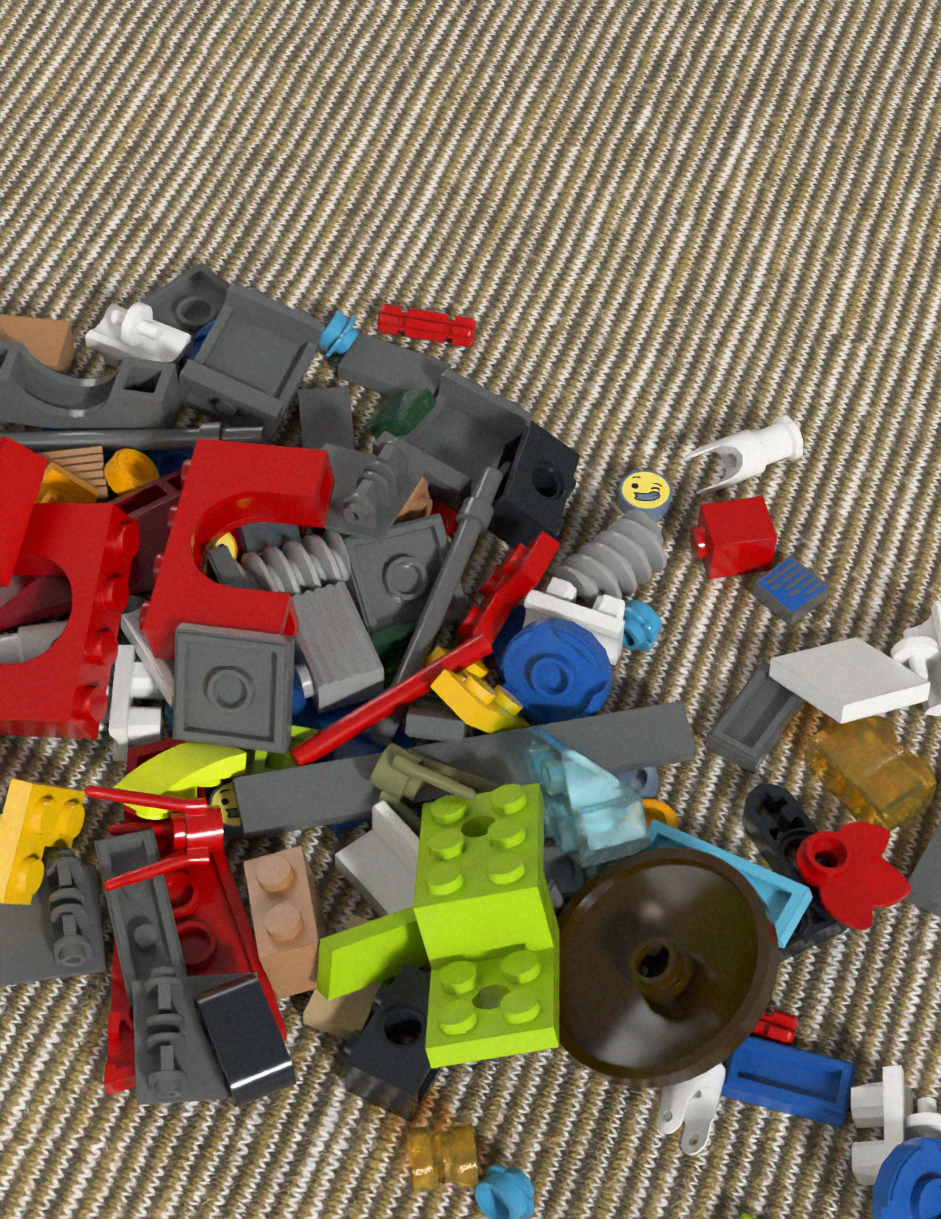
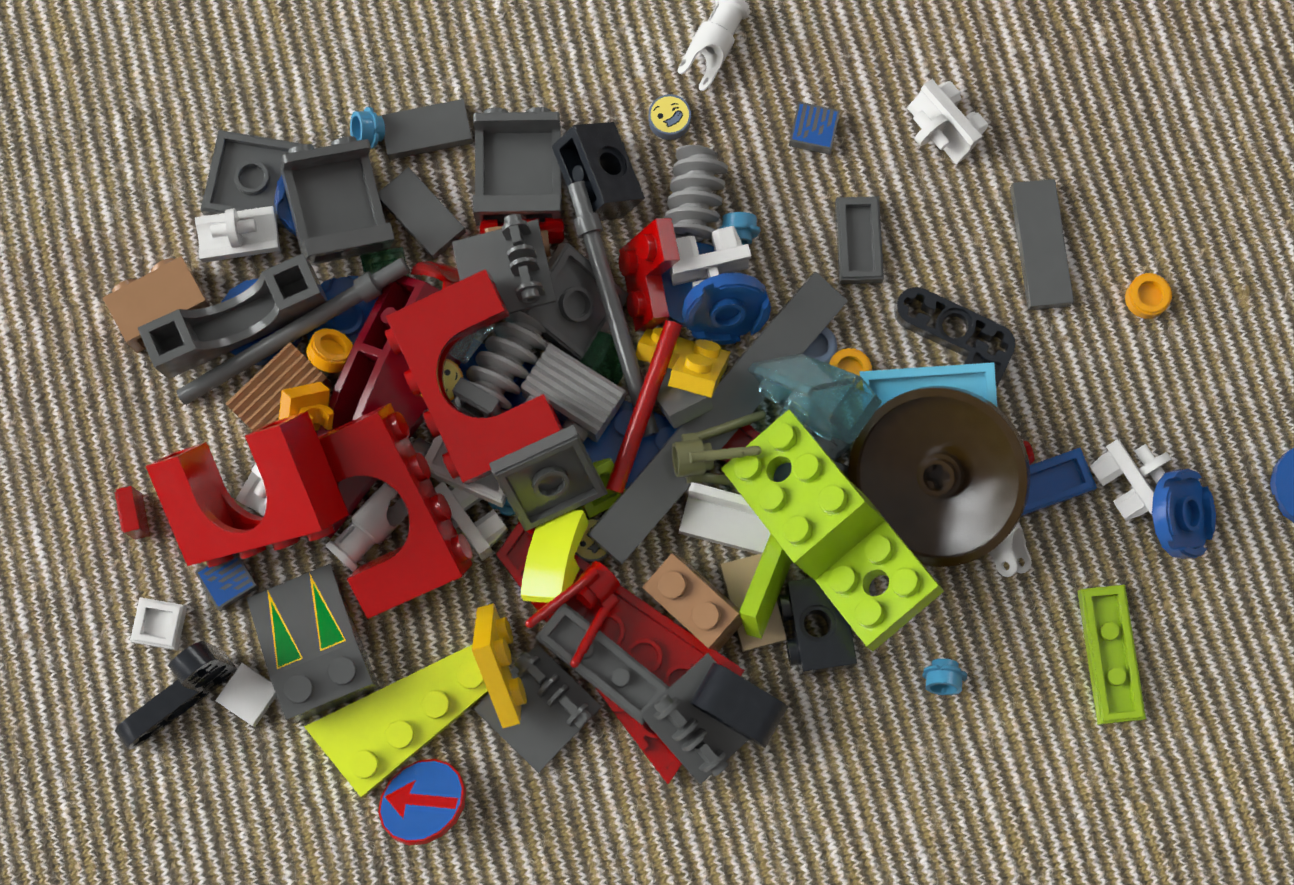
camera: 35 degrees left, 25 degrees up
clear green tile [366,388,437,439] -> none
red axle [378,304,476,347] -> none
clear yellow wheel [407,1122,478,1193] -> none
red brick [690,496,777,579] -> none
white tile [769,637,931,724] -> none
red plate [795,822,912,930] -> none
clear yellow brick [804,715,937,832] -> none

